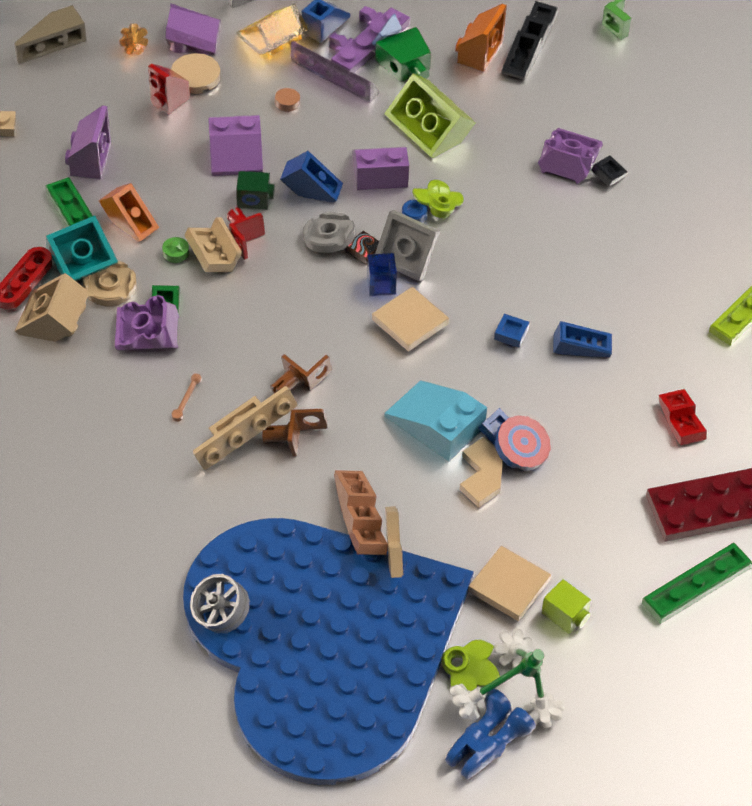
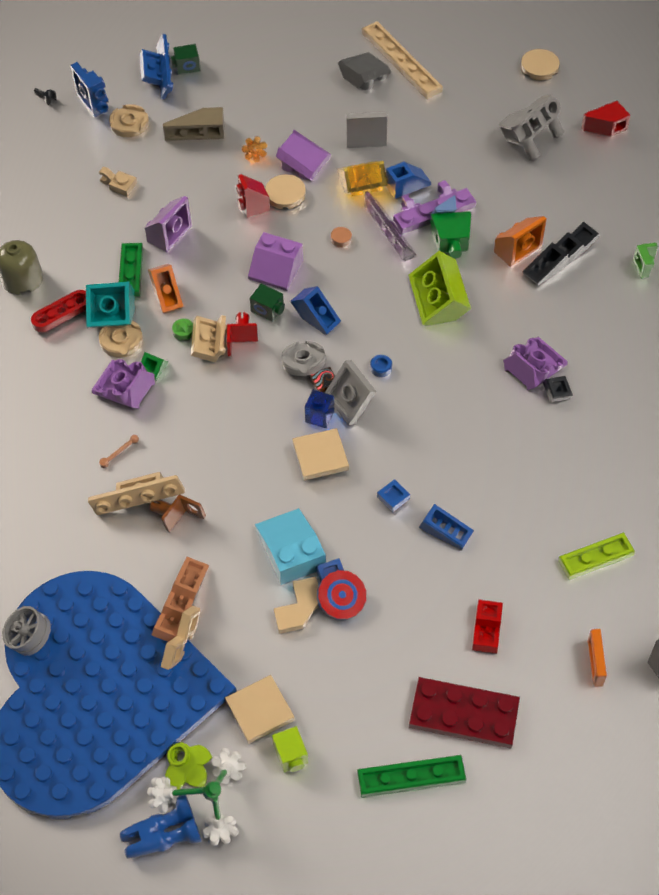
camera: 30 degrees right, 5 degrees up
tan slope [15,273,89,342] -> none
dark orange bracket [270,354,333,393] -> none
medium lavender slope [352,147,409,190] -> none
lime plate [412,179,464,218] -> none

